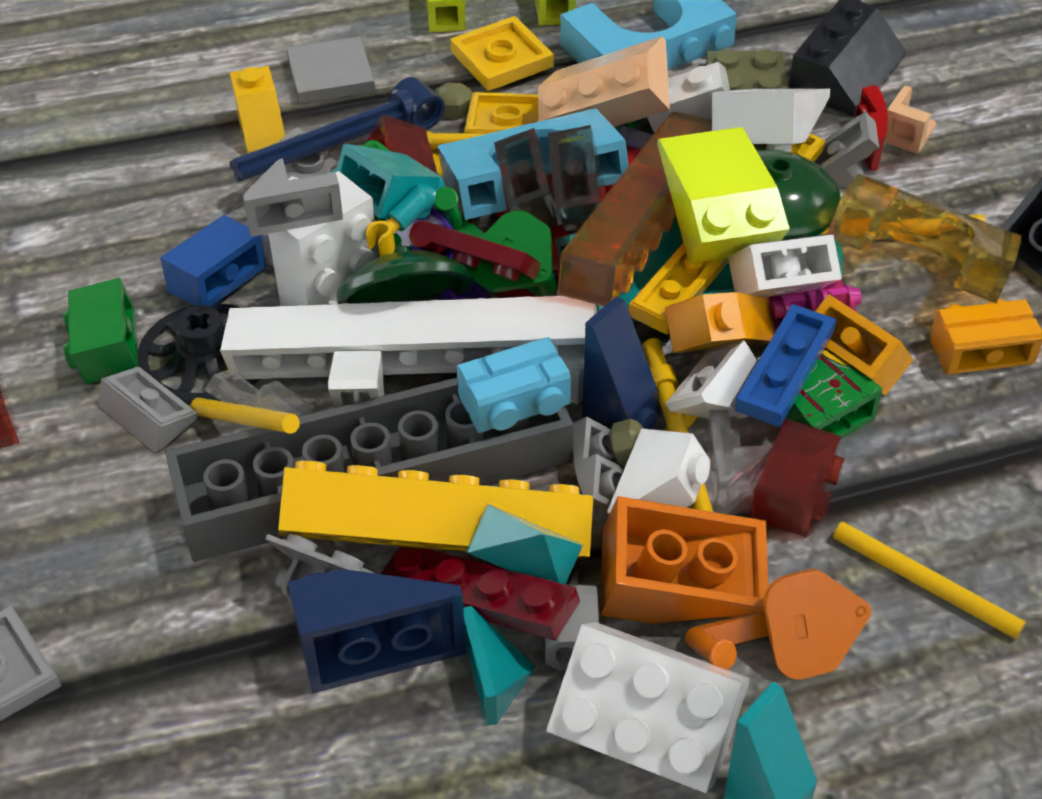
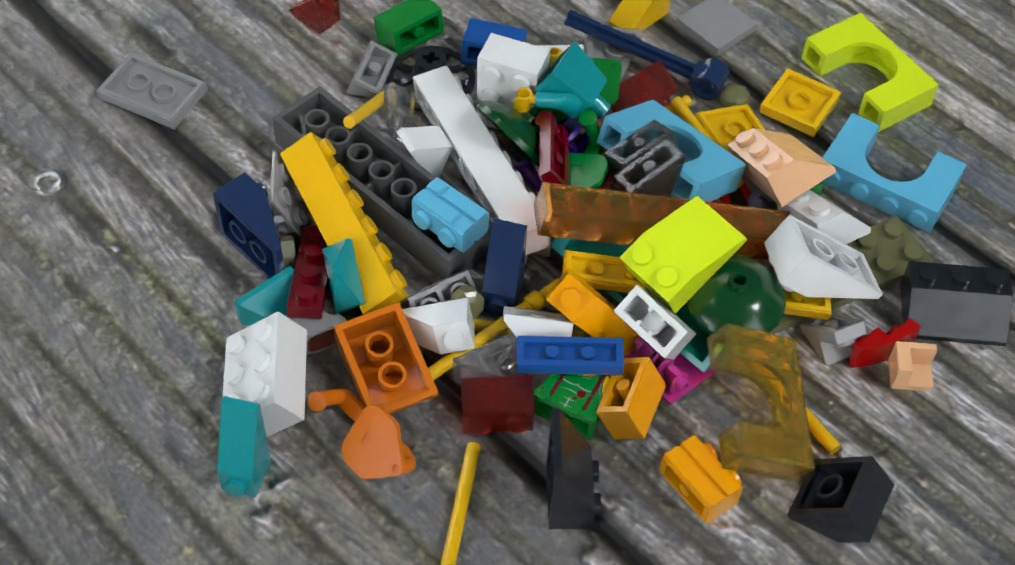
camera: 60 degrees right, 5 degrees up
light grey slope [243,158,343,237] -> none
none -> black slope [546,408,601,529]

